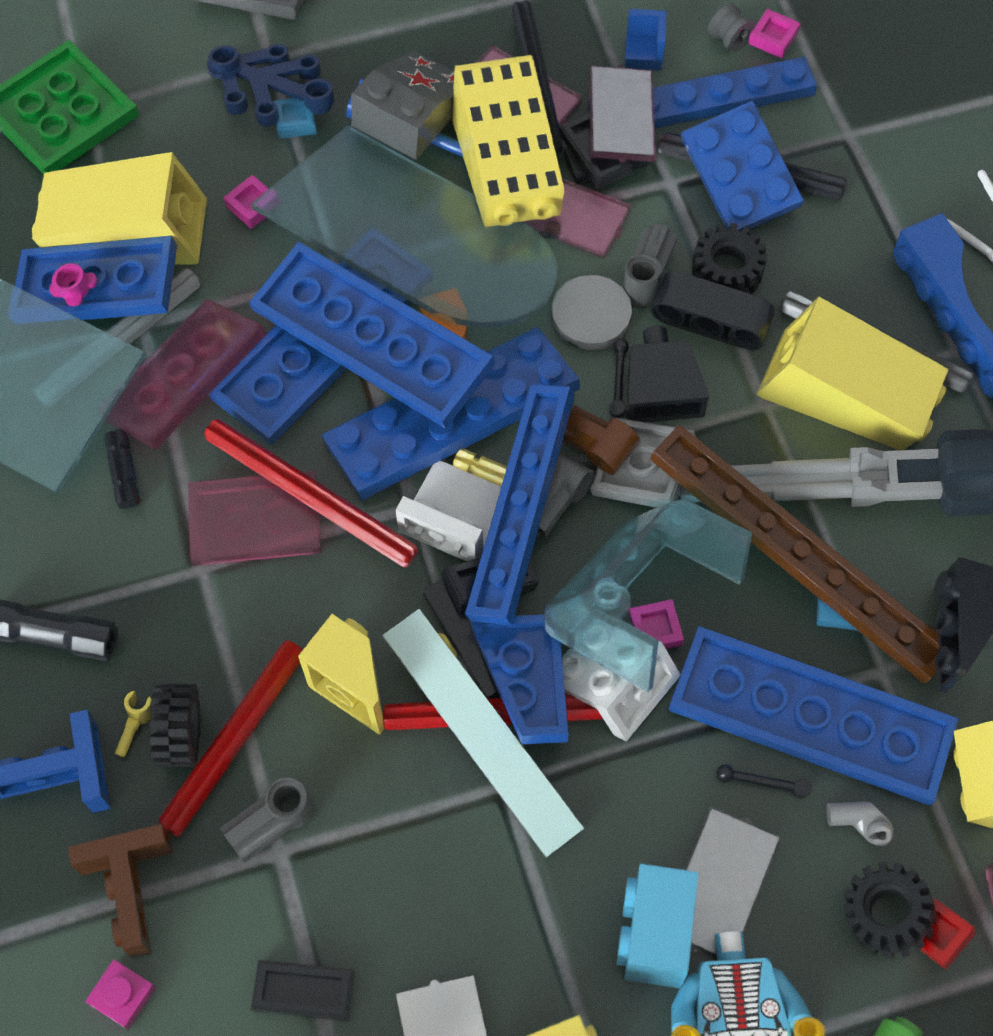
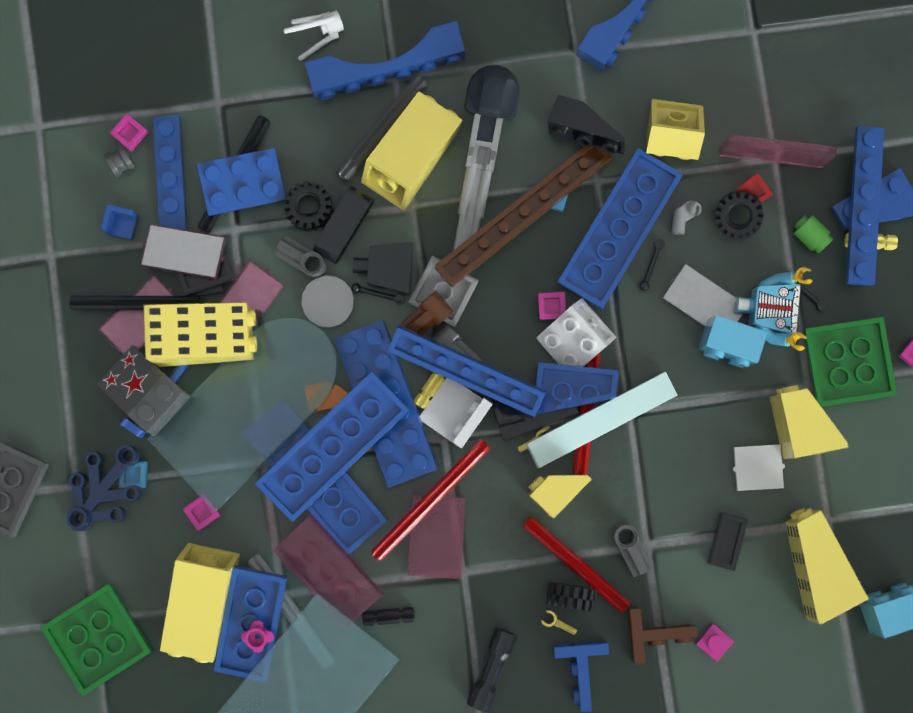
camera: 80 degrees left, 20 degrees up
clear light blue windscreen [544,500,752,692] -> none

